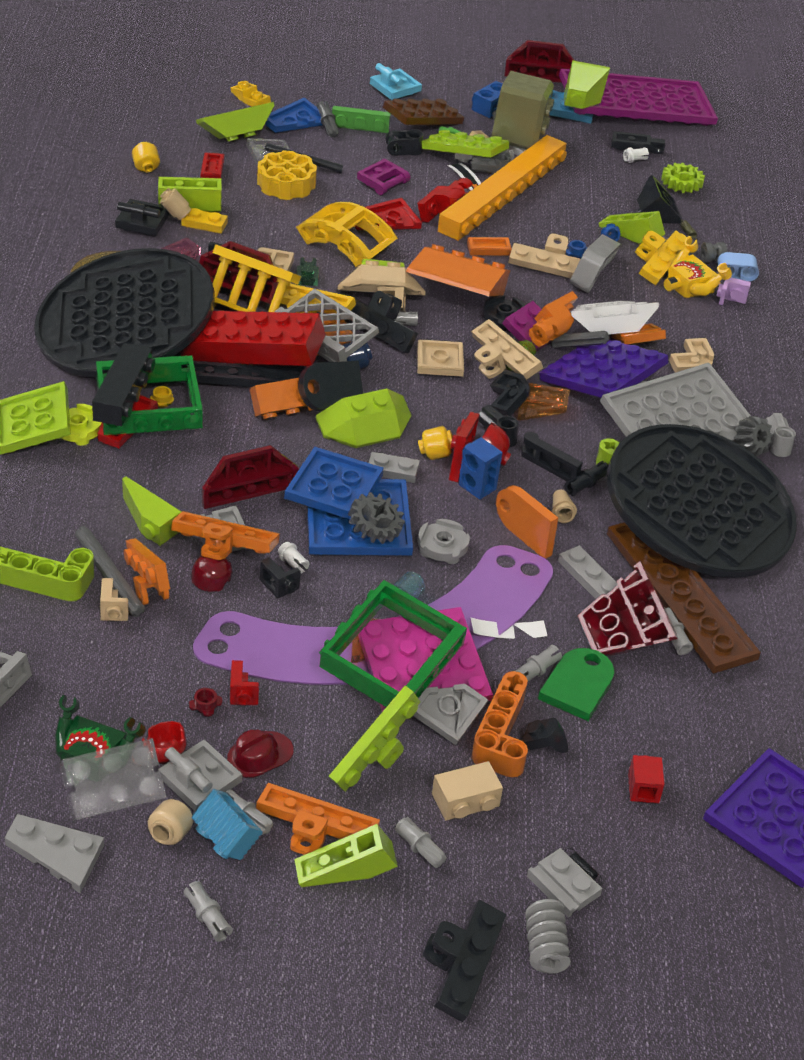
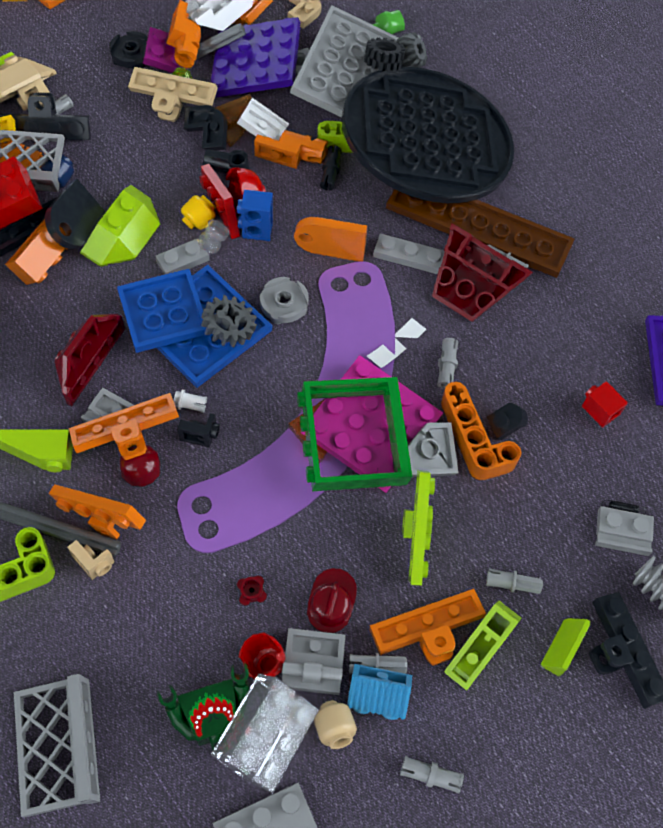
camera: 40 degrees left, 20 degrees up
red bracket [230,660,259,705] -> none
clear light blue brick [393,572,425,599] -> none
orange slope [406,244,510,296] -> none
tan plate [417,340,464,377] -> none
tan brick [432,761,503,821] -> none
black plate [521,432,583,481] -> none
green tile [538,648,614,722] -> none
tan cone [552,490,577,523] -> none
light grey piece [766,413,796,457] -> none
none -> clear wheel [197,220,229,253]
none -> white plate [237,98,289,141]
none -> orange plate [254,130,328,169]
none -> black tyre [364,37,405,72]
none -> bright green piece [372,10,405,34]
none -> lime slope [541,618,590,677]

